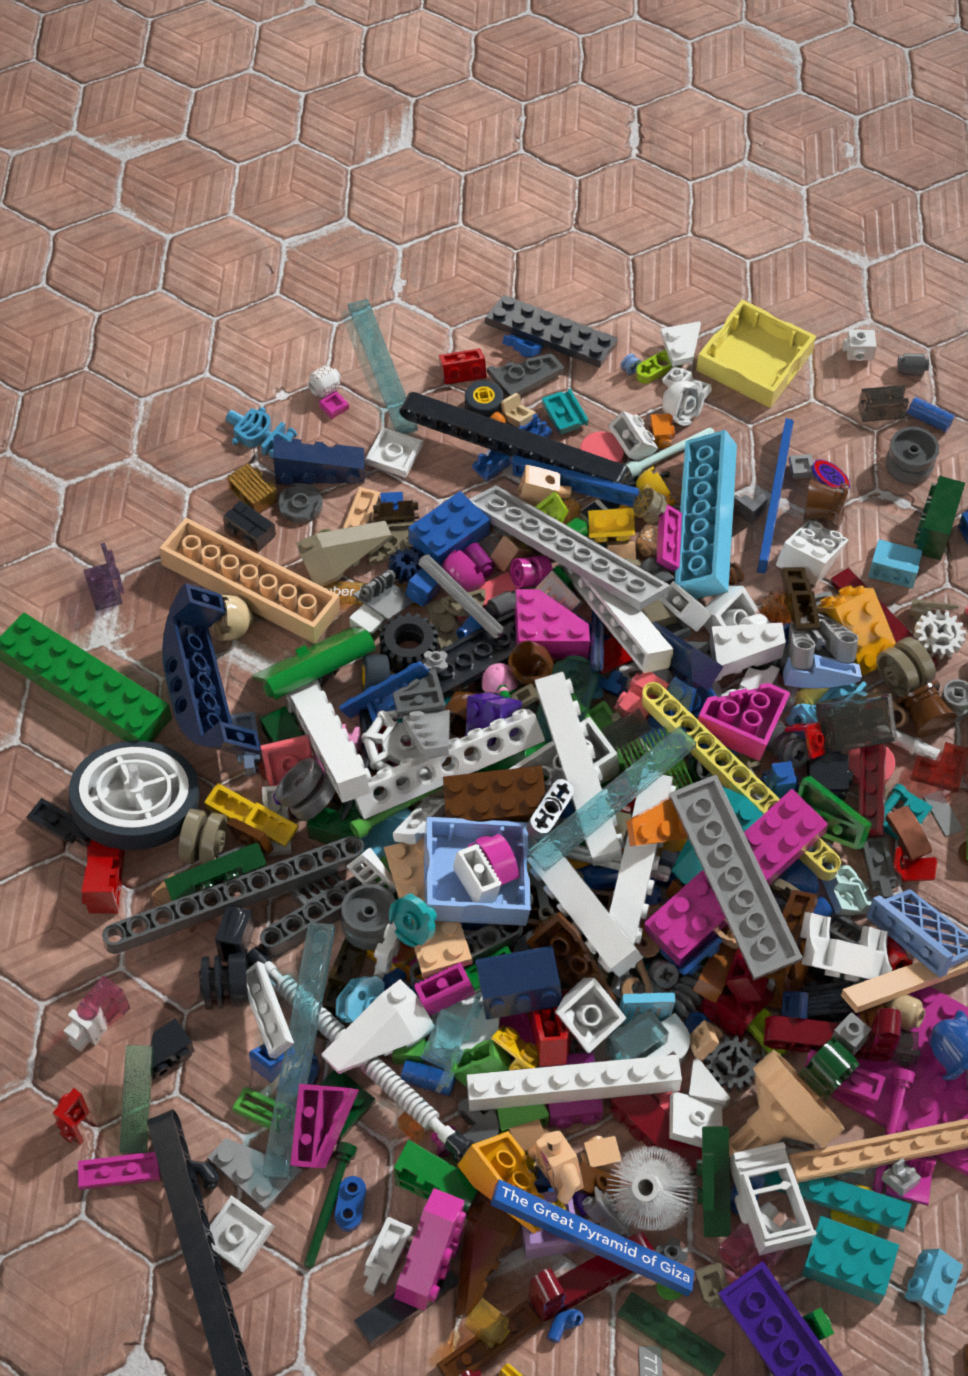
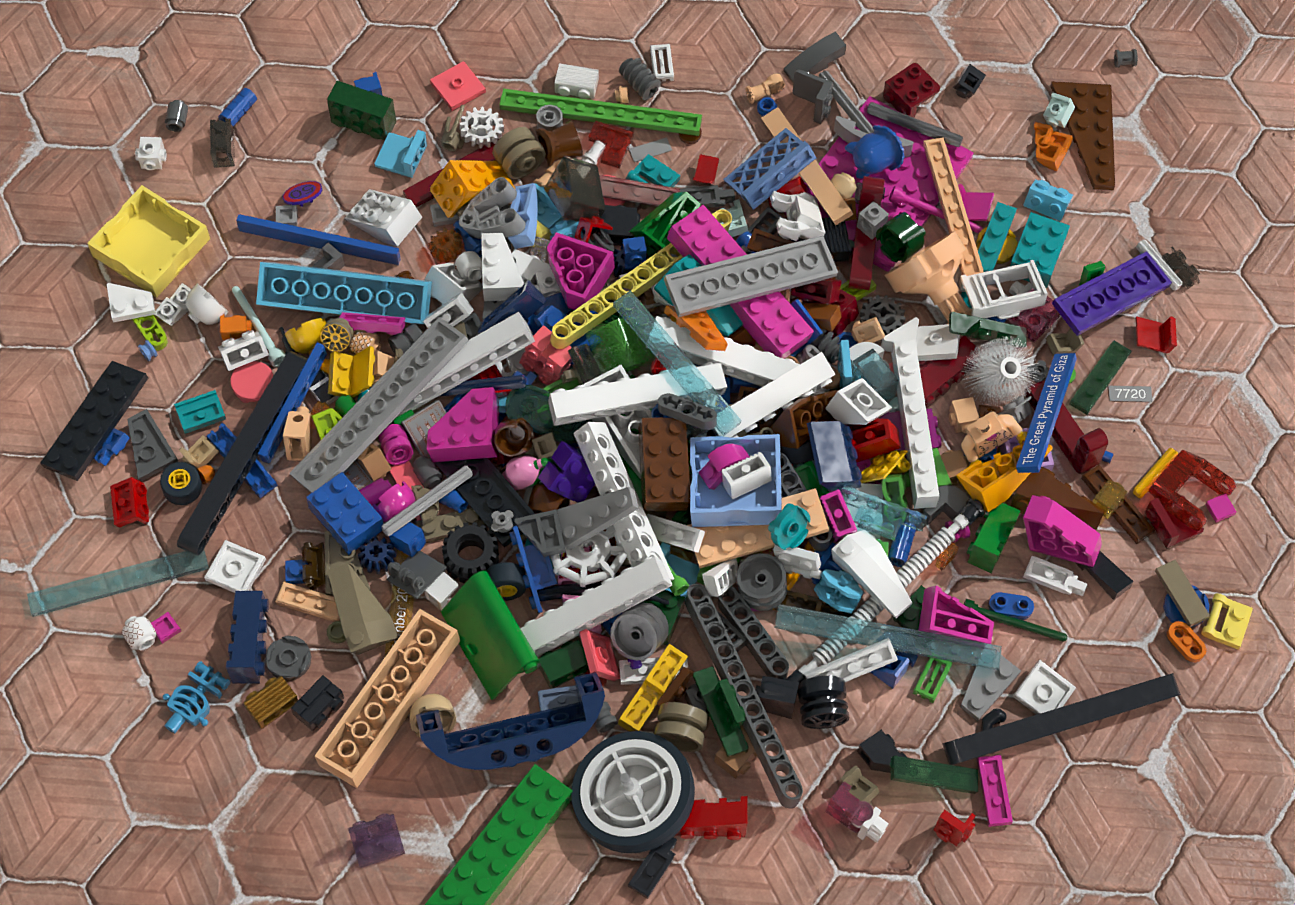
camera: 90 degrees left, 5 degrees up
dark brown slope [781,567,820,631] -> none
dark blue tile [781,991,809,1019] -> none
reddish brown hat [803,479,849,527] -> none
light grey tile [882,1158,921,1197] -> none
copper slope [885,805,932,862] -> none
dark grey wheel [886,427,939,484] -> none
none -> dark grey wheel [595,702,618,733]
none -> dark tan bracket [840,766,880,804]

